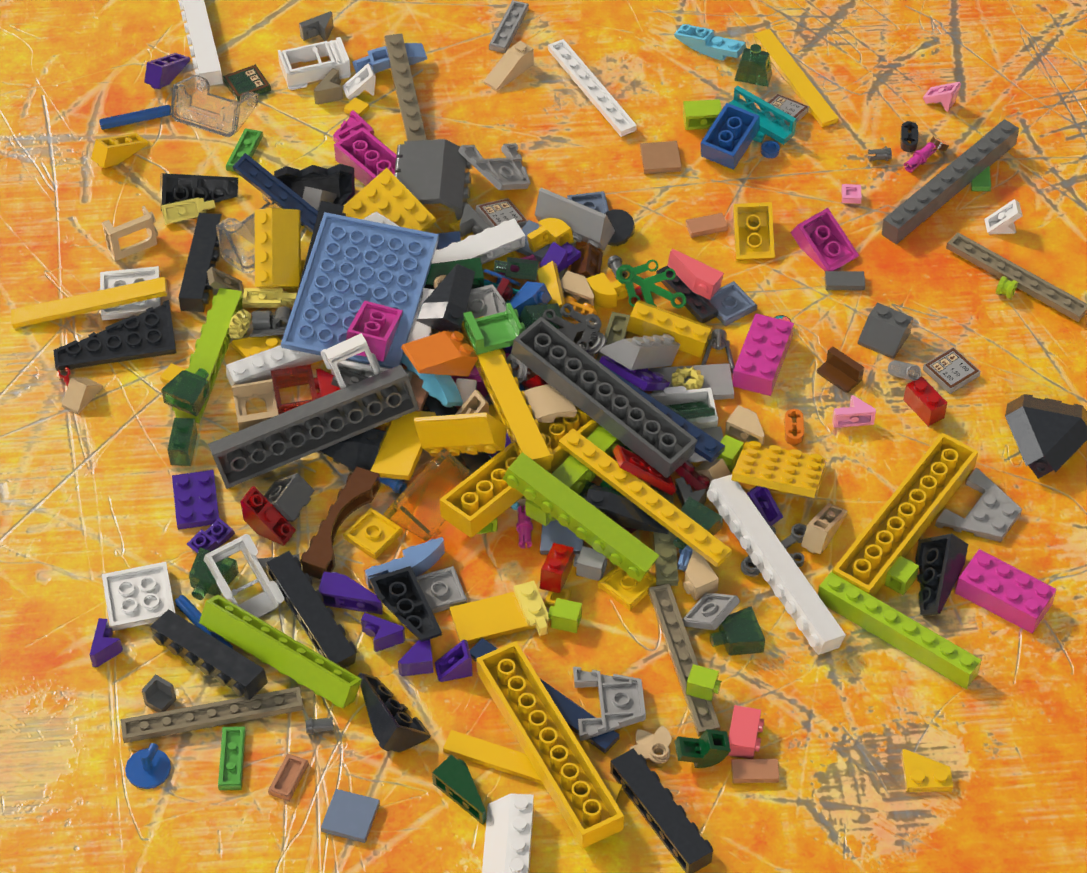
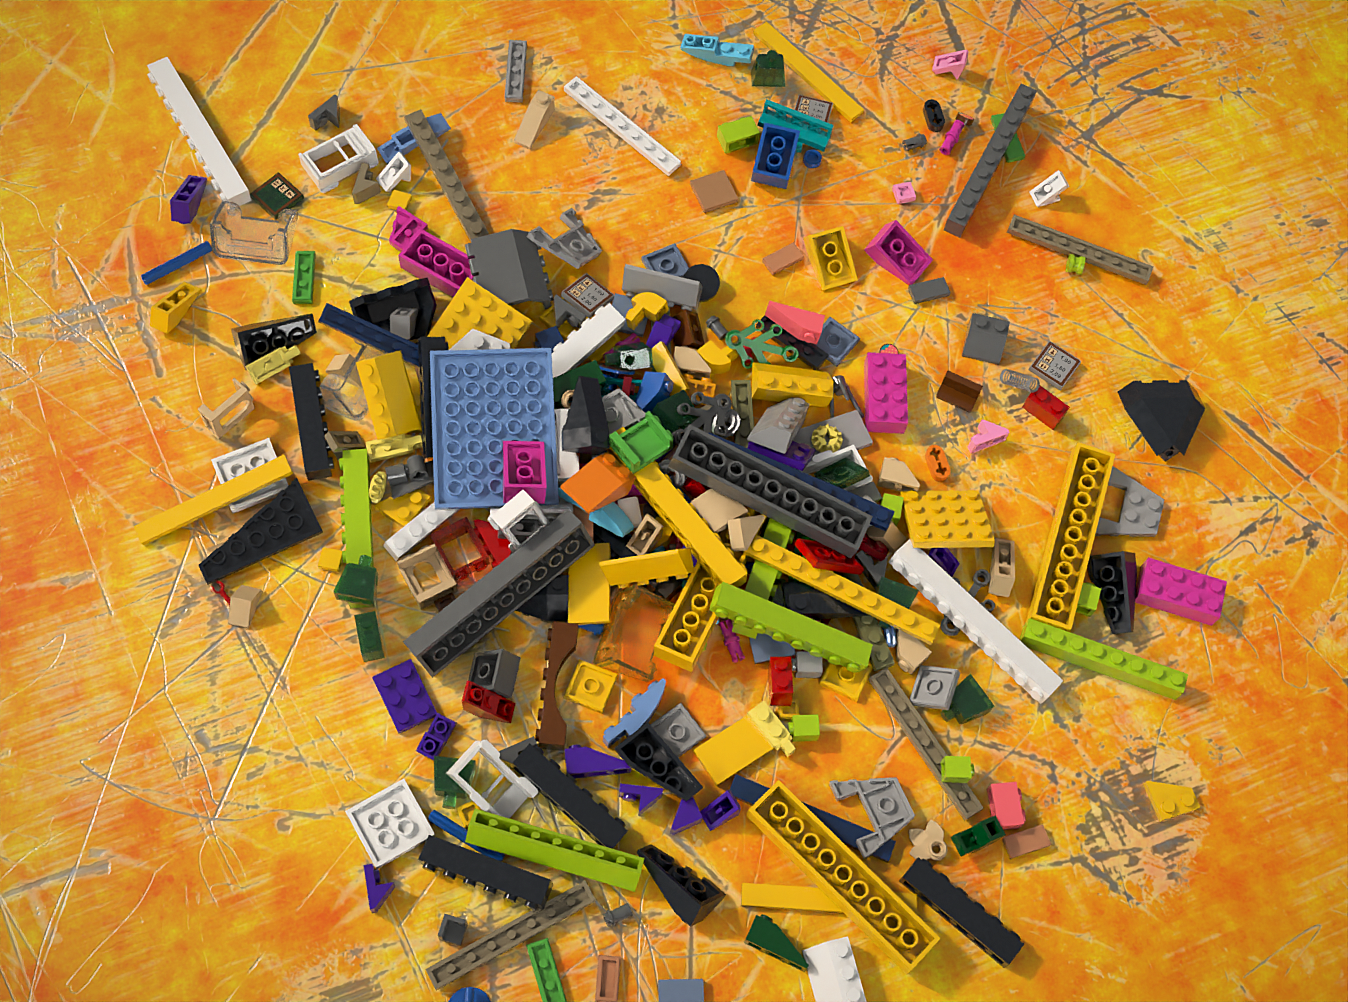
camera: 25 degrees left, 15 degrees up
none -> tan slope [727,515,765,552]

